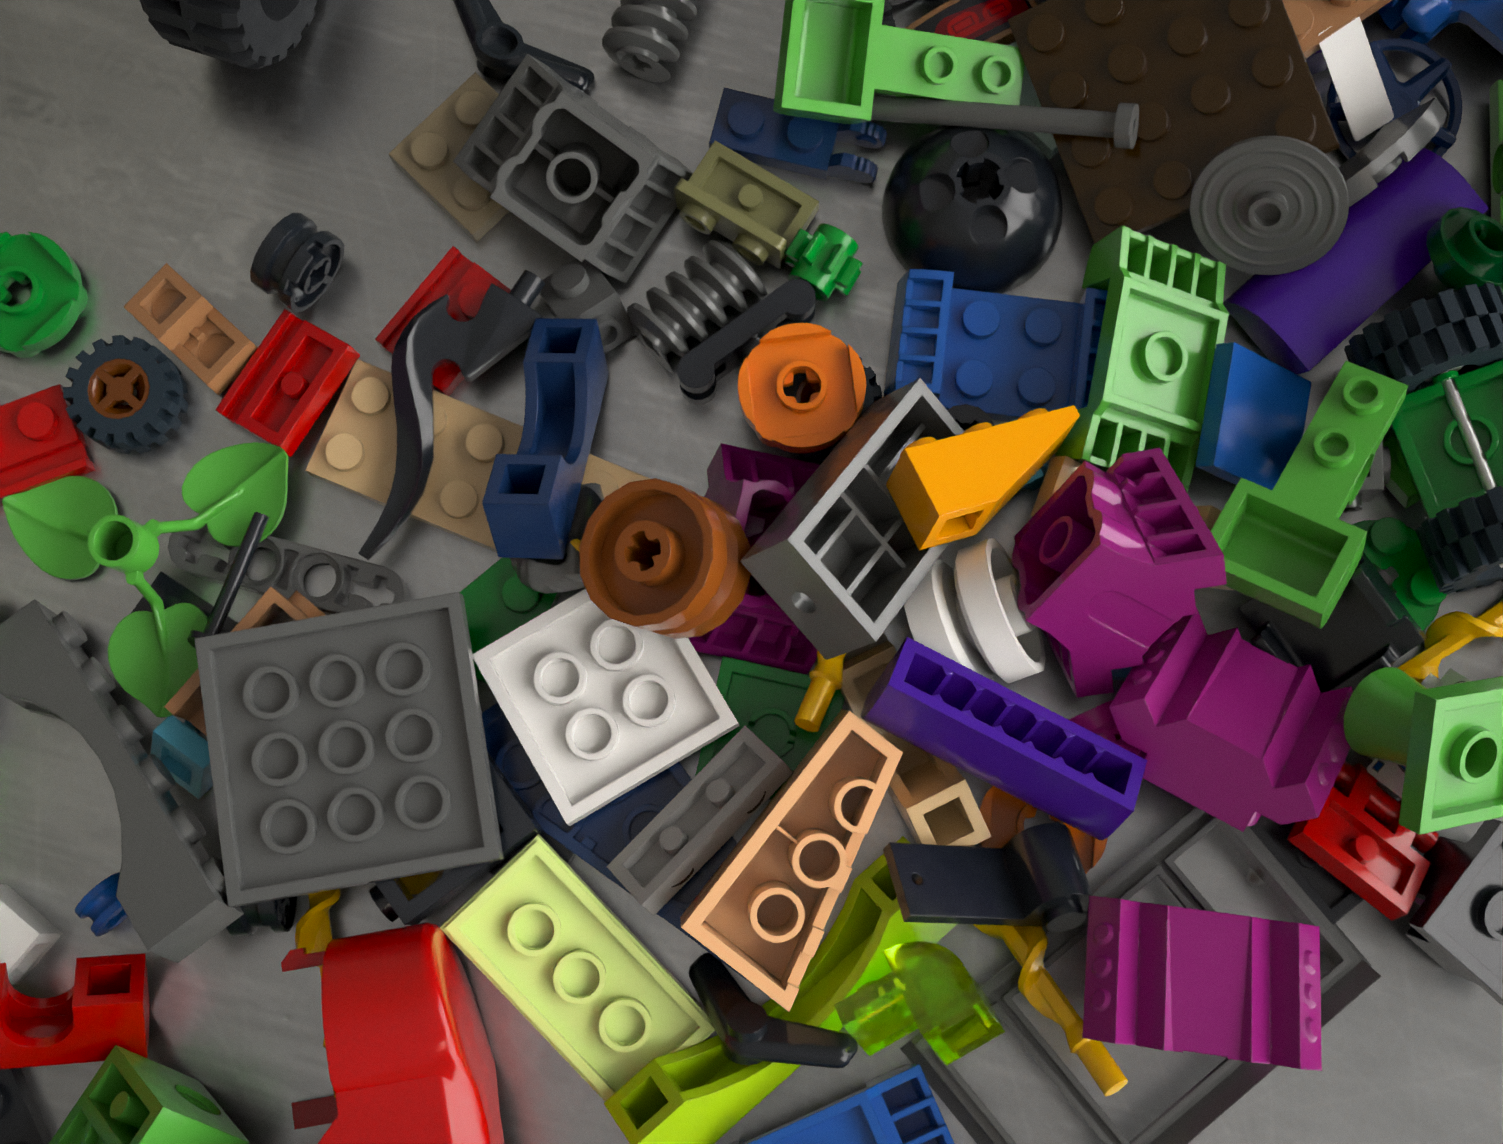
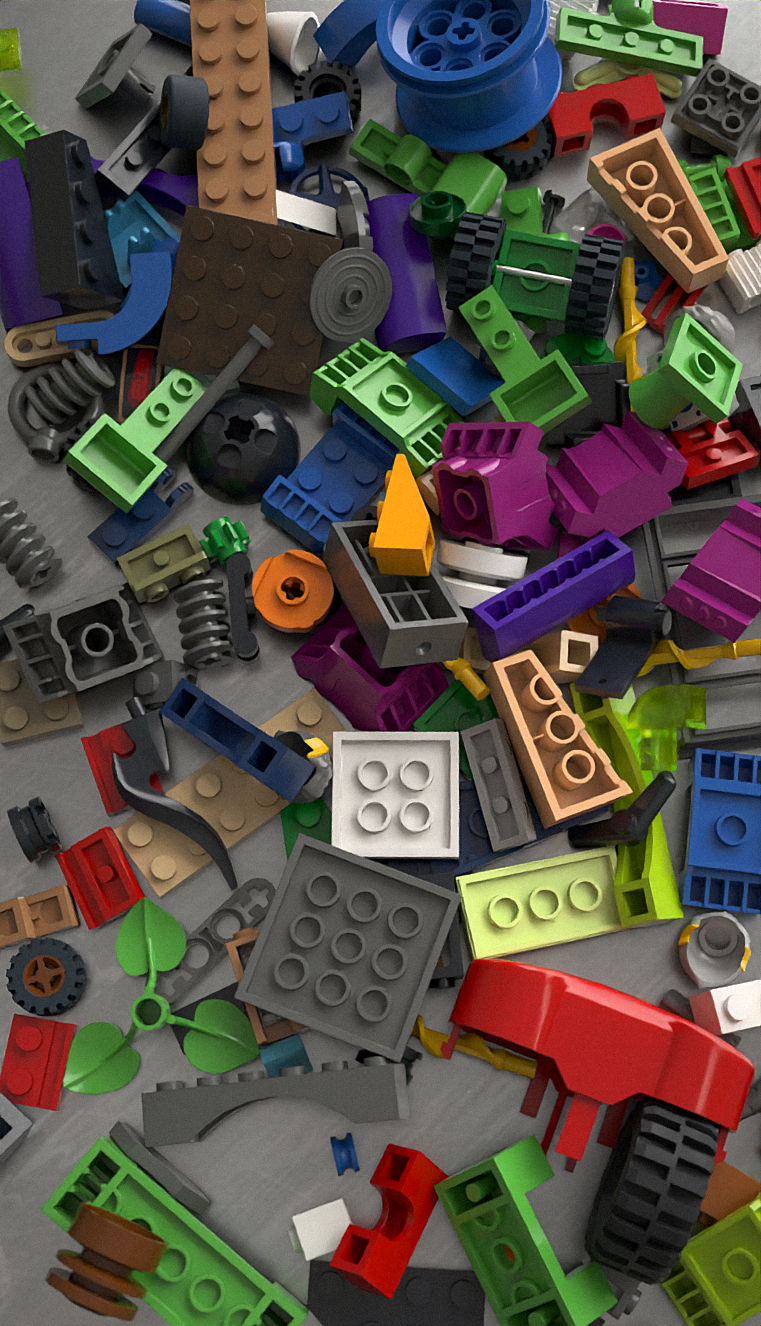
camera: 65 degrees left, 5 degrees down
black piece [187,512,269,649] -> none
dark orange wheel [579,478,751,639] -> none

